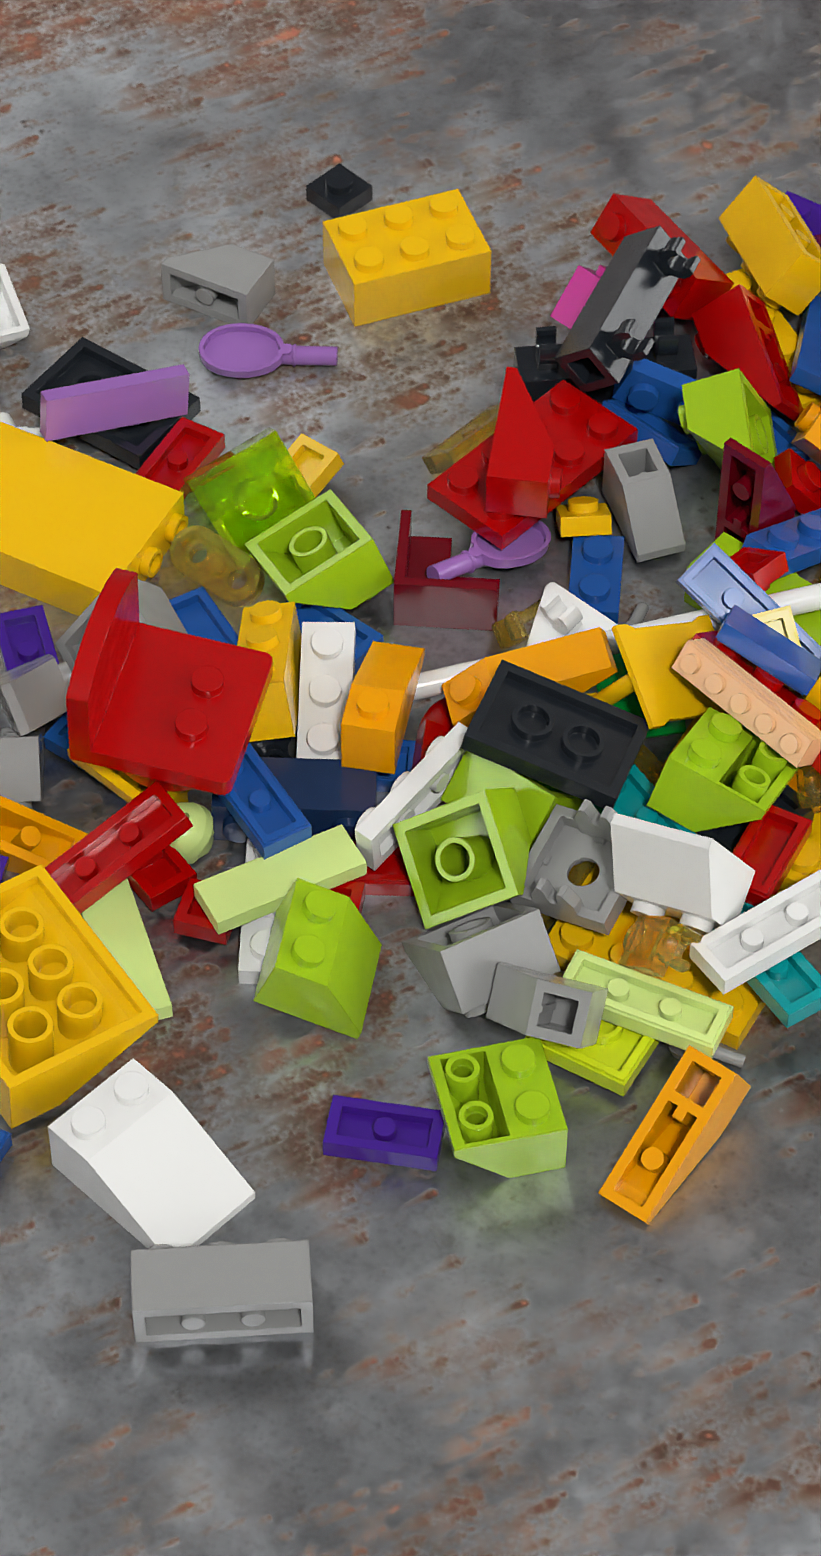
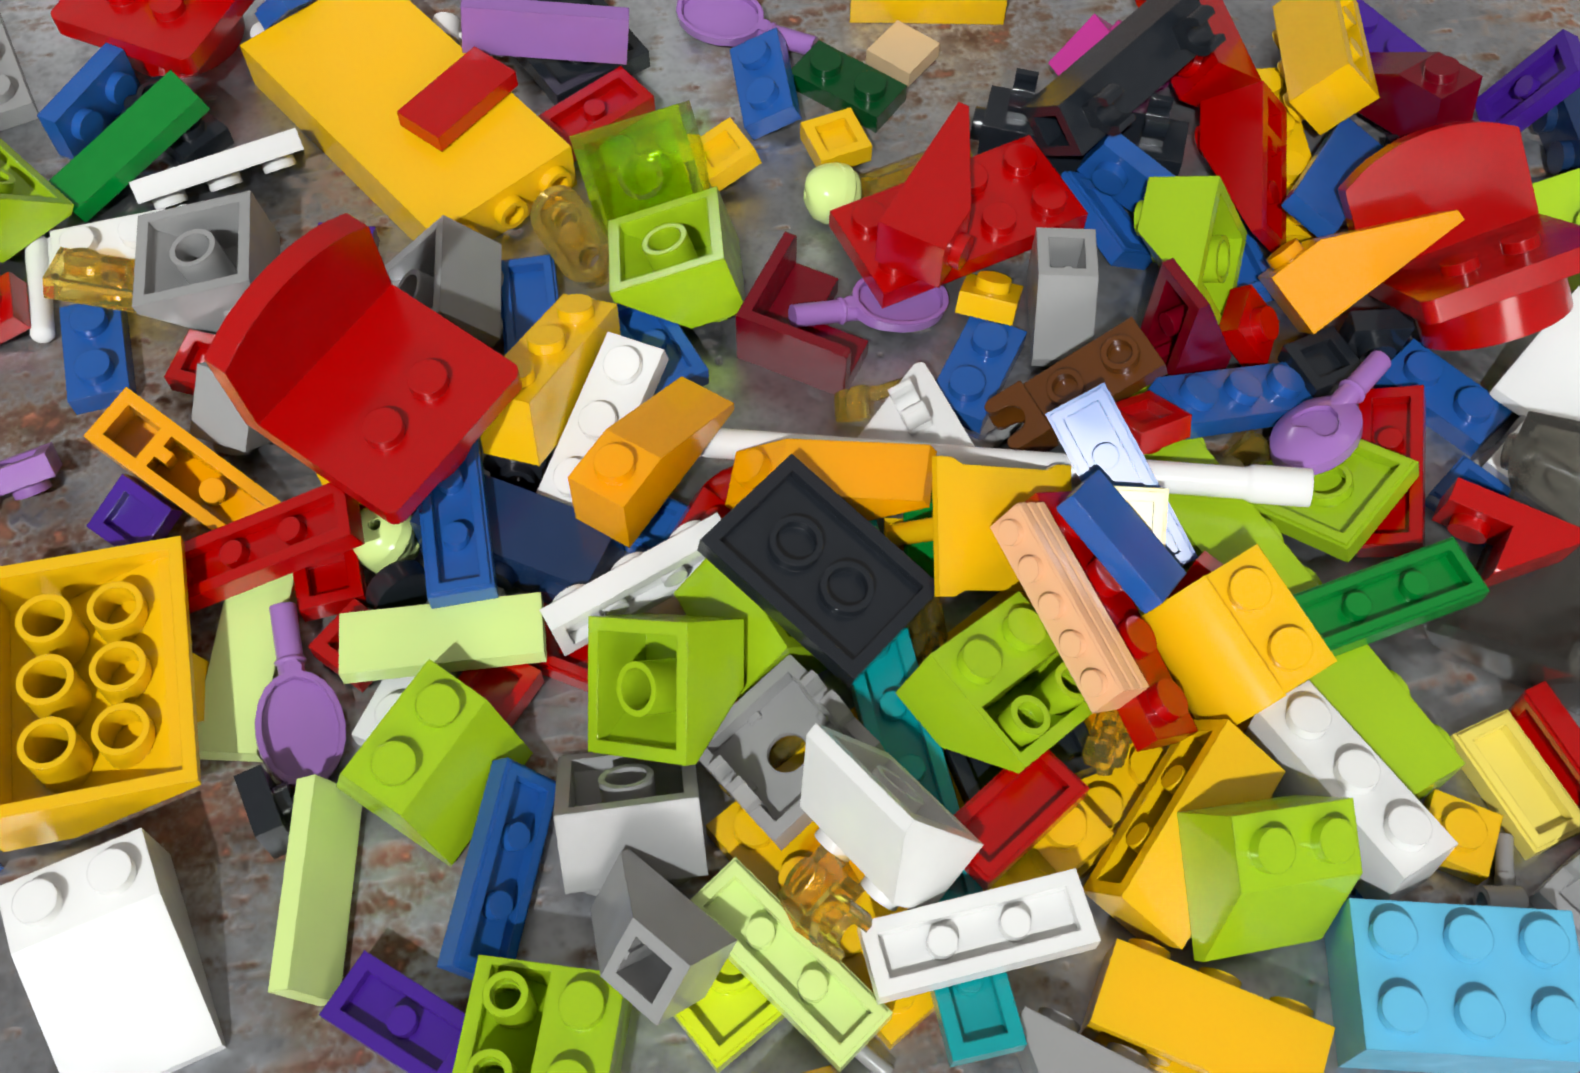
camera: 20 degrees right, 10 degrees up
none -> black plate [234,764,294,859]
none -> medium lavender piece [255,602,346,788]
none -> yellowish green tile [268,774,362,1006]
none -> black tile [366,560,428,610]
none -> red tile [397,46,518,152]
none -> blue tile [436,757,556,980]
none -> blue plate [730,27,802,140]
none -> dark green plate [792,40,907,133]
none -> yellow plate [800,107,872,167]
none -> yellowish green piece [803,162,862,224]
none -> tan tile [866,20,940,87]
none -> reddish brown plate [984,316,1168,452]

